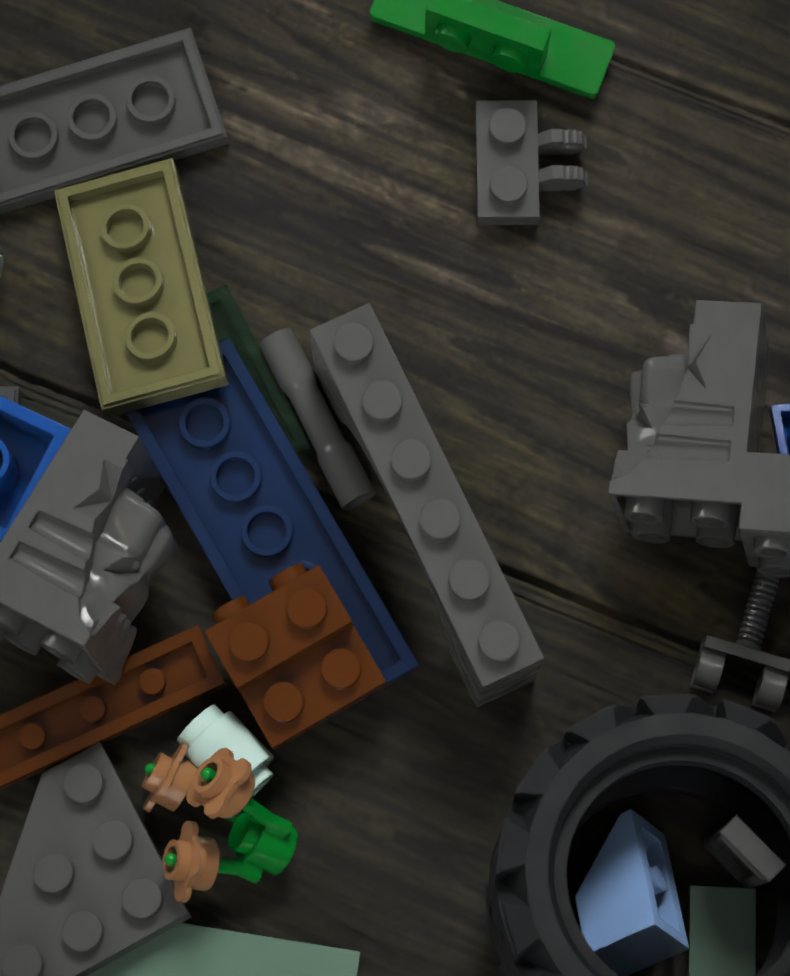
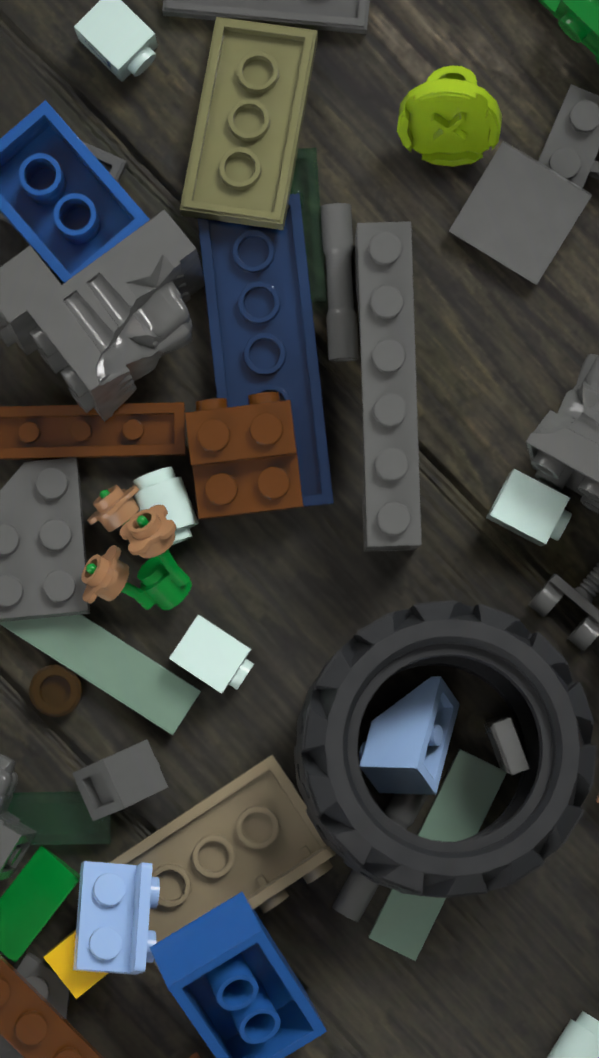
camera: 25 degrees right, 10 degrees up
none -> light aqua brick [169,615,254,693]
none -> lime tile [397,65,502,167]
none -> dark grey tile [449,141,592,285]
none -> light aqua brick [486,469,572,546]

